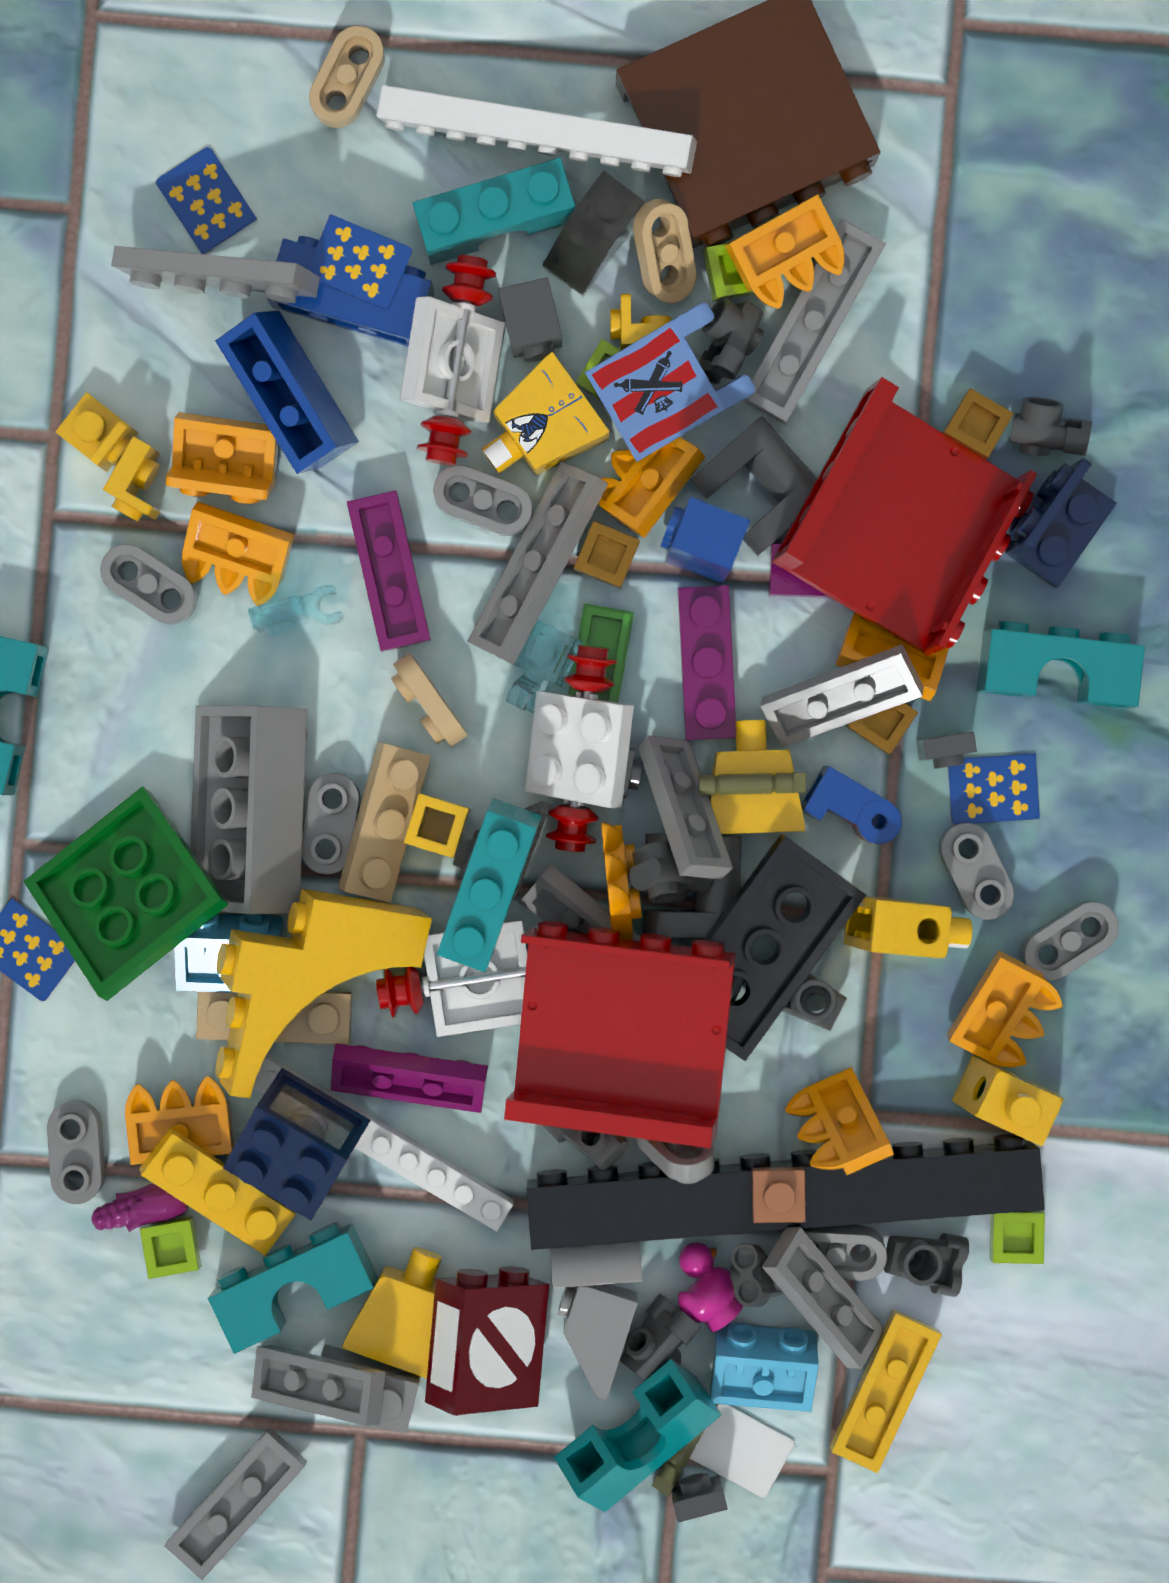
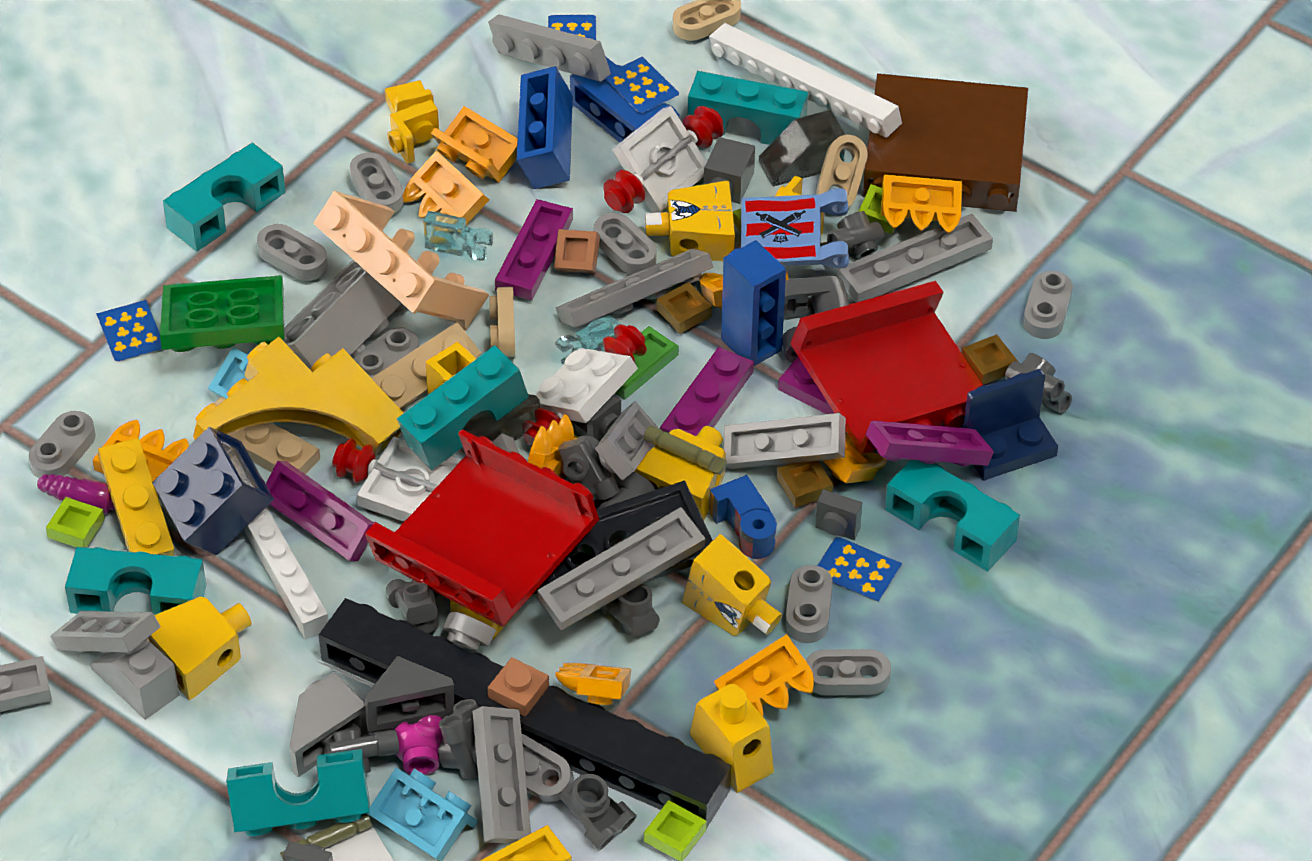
camera: 25 degrees right, 40 degrees down
dark red brick [425,1266,549,1416] -> none
none -> light grey plate [257,224,328,281]
none -> light nougat window [313,191,489,331]
none -> dark grey slope [365,656,454,733]
none -> light grey plate [537,507,705,630]
none -> nougat plate [554,229,600,274]
none -> magenta plate [866,421,994,467]
none -> light grey plate [1023,271,1073,339]

